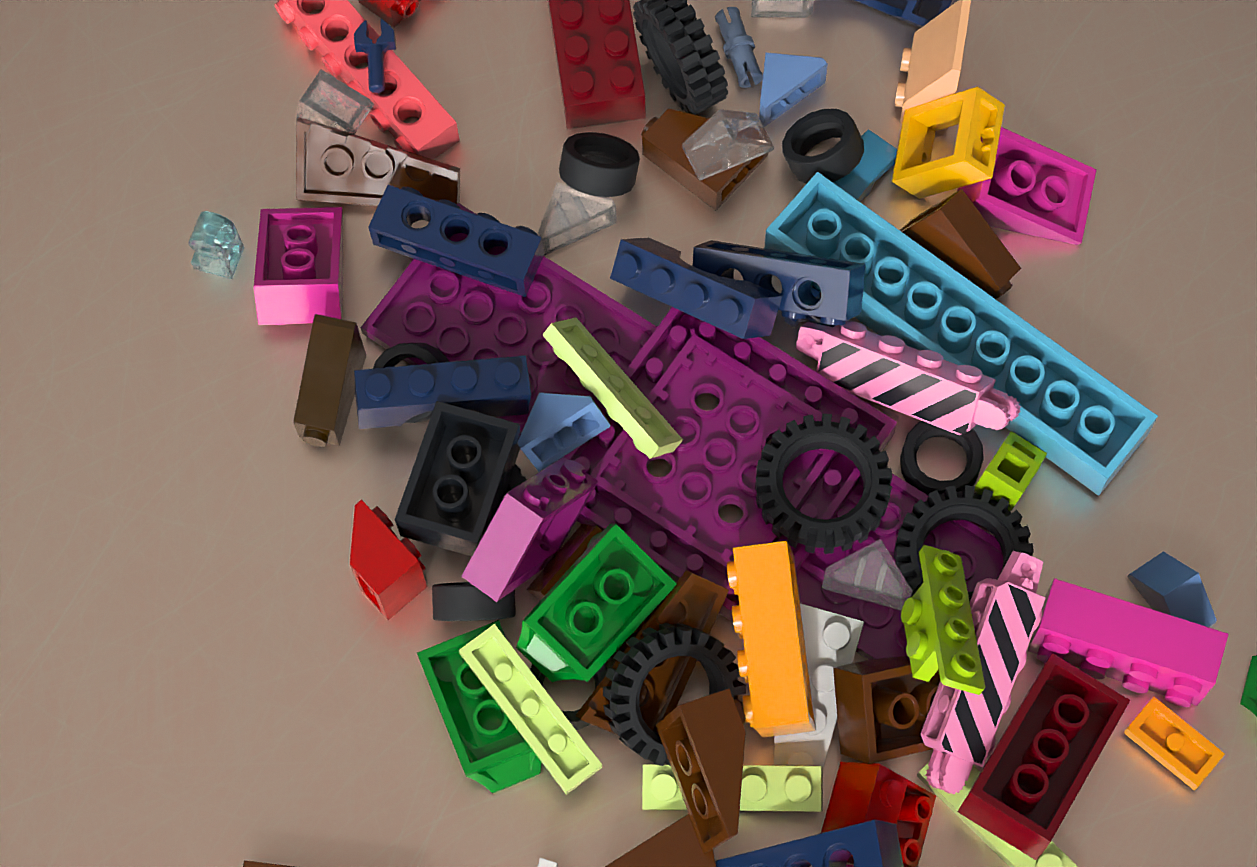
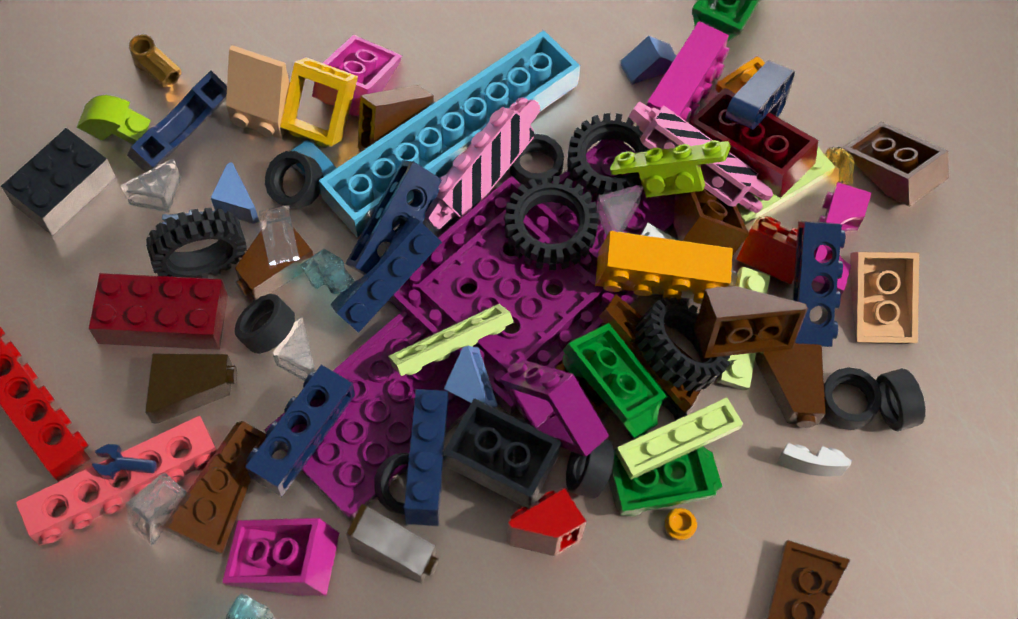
camera: 85 degrees left, 5 degrees down
lime brick [974,431,1047,512] -> none
none -> dark brown slope [145,353,237,423]
none -> clear light blue leg [300,249,354,294]
none -> light orange plate [664,508,697,541]
none -> beam [725,60,795,130]

